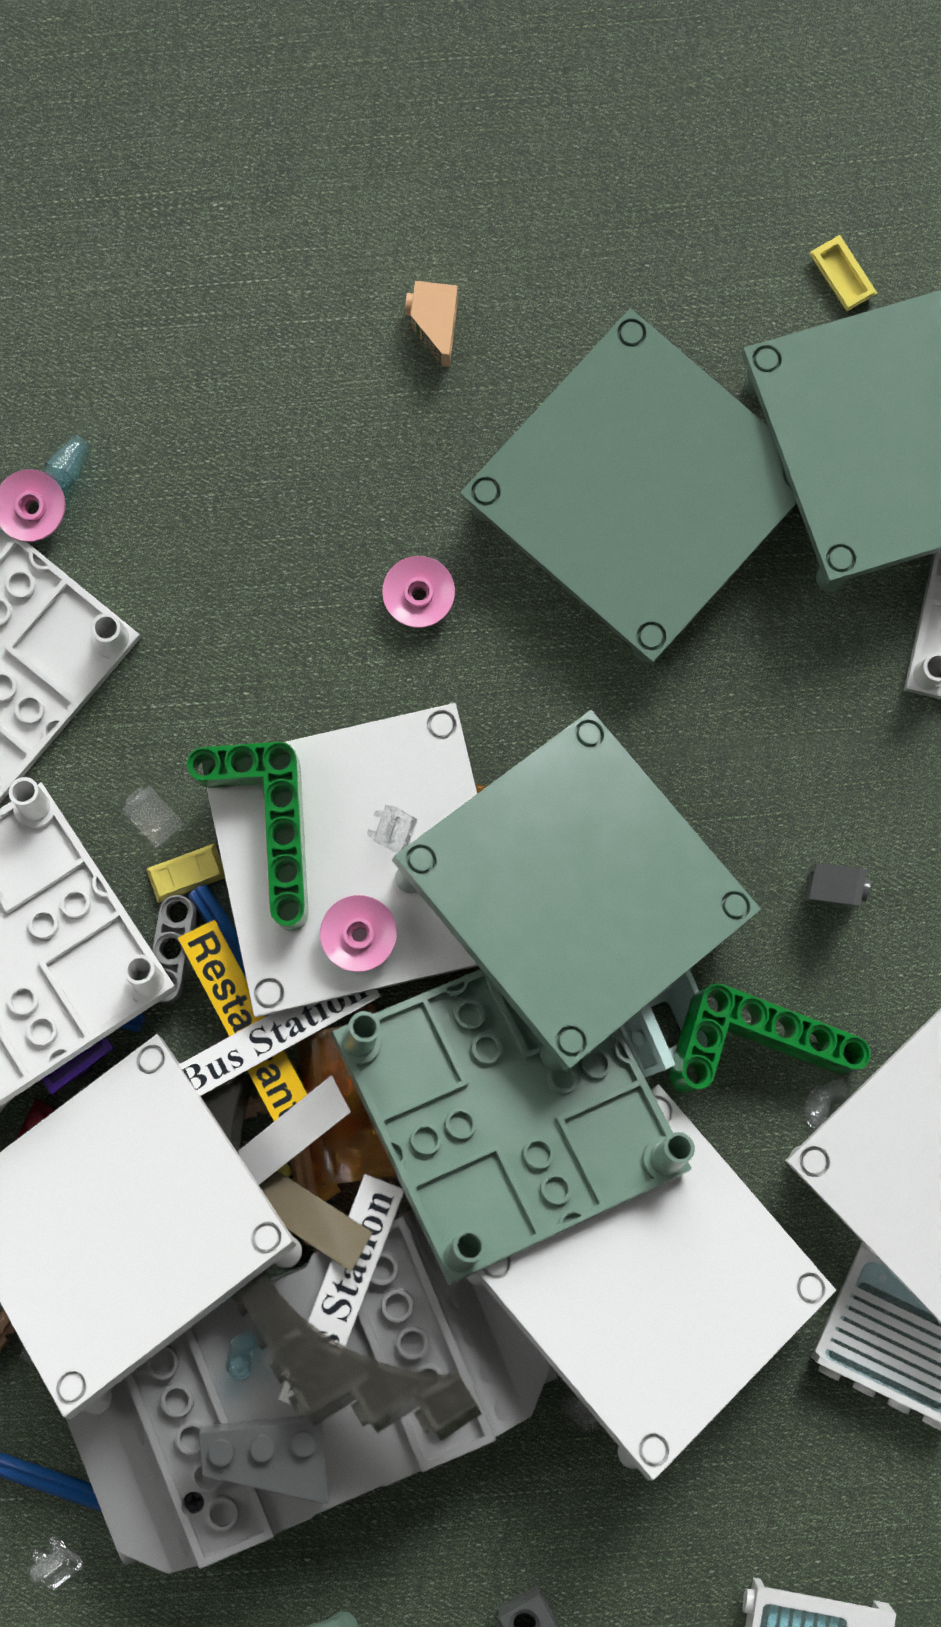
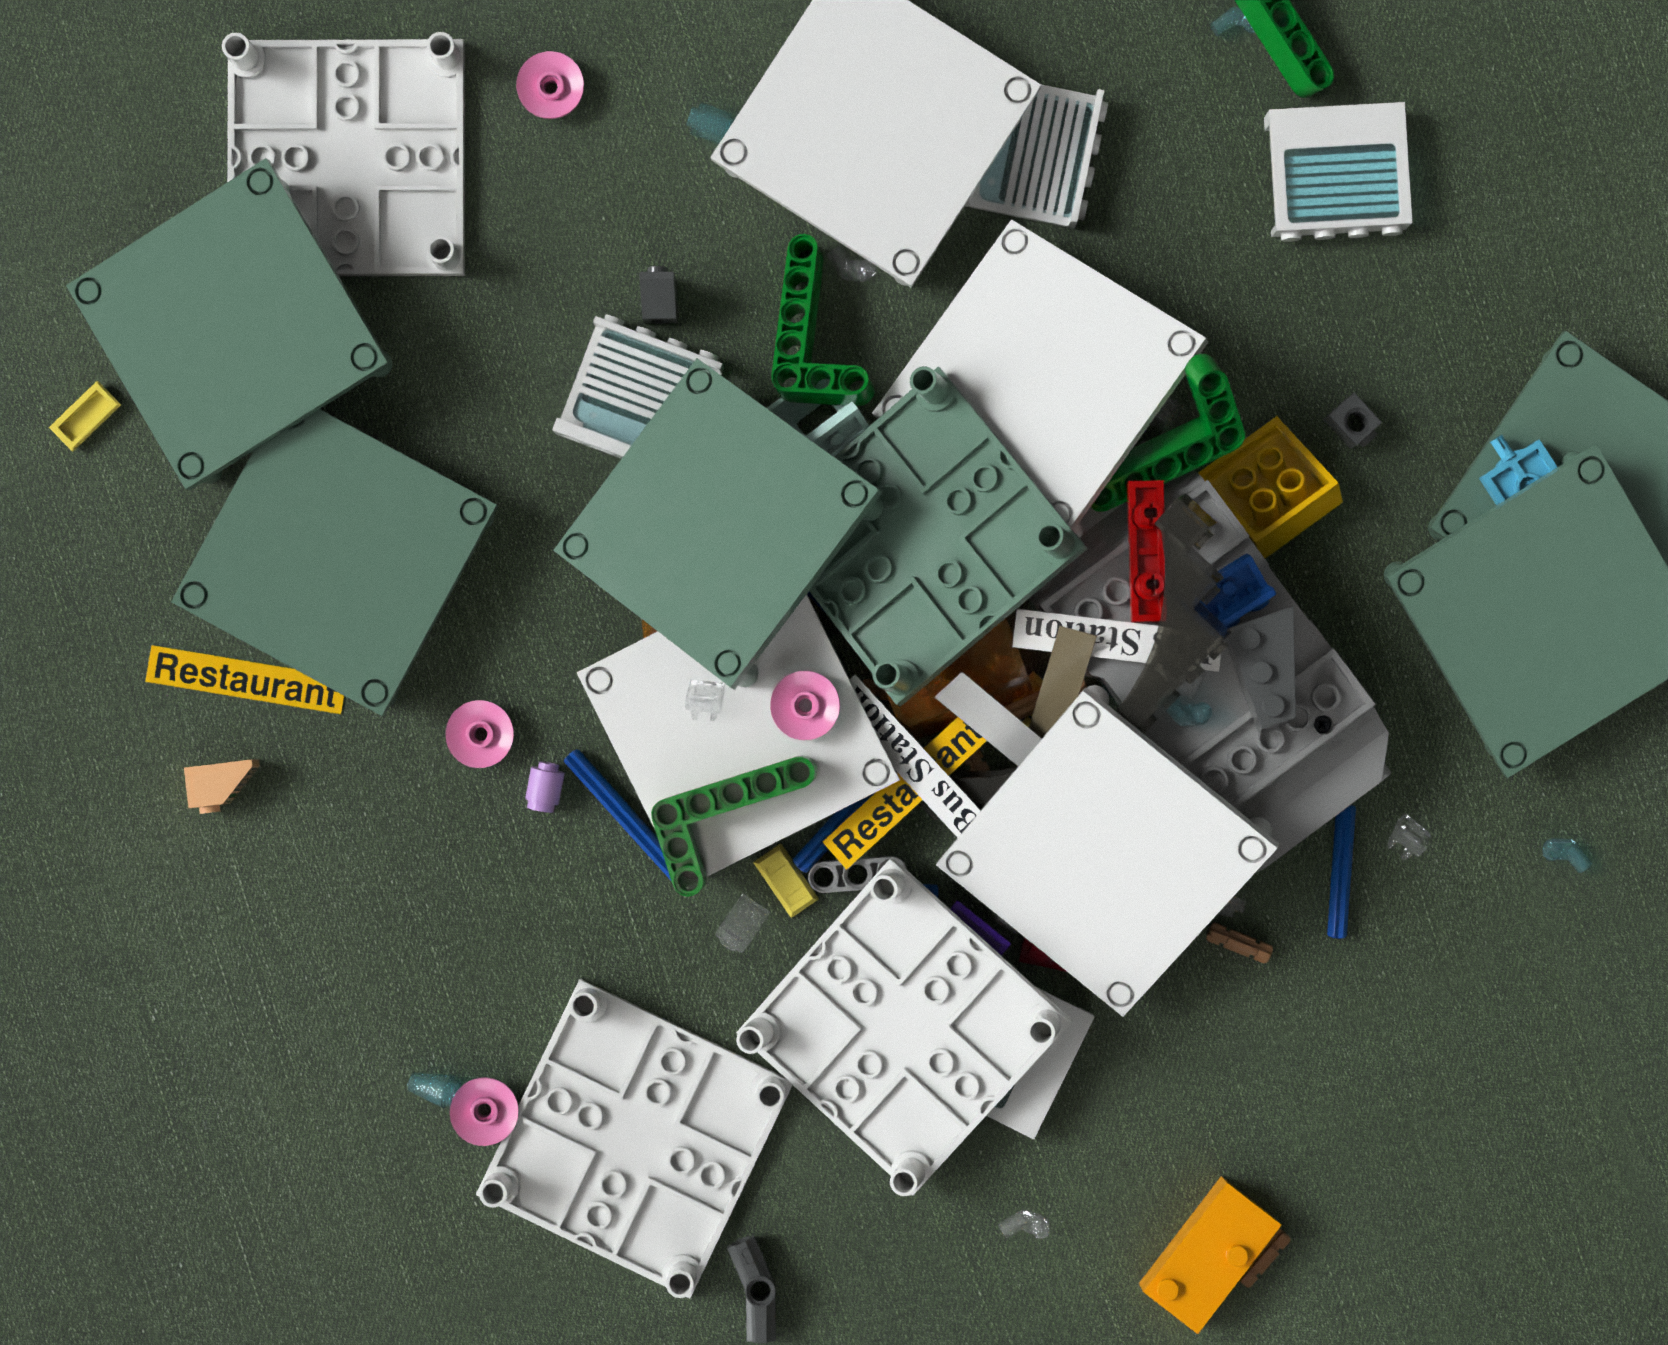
camera: 105 degrees left, 5 degrees up
none -> yellow sticker [145,645,344,714]
none -> lavender brick [525,761,564,813]
none -> panel [552,314,724,459]
none -> blue axle [564,749,671,880]
none -> green beam [1091,354,1245,512]
none -> red plate [1127,480,1167,622]
none -> blue bracket [1188,553,1277,631]
none -> yellow slope [1198,416,1343,558]

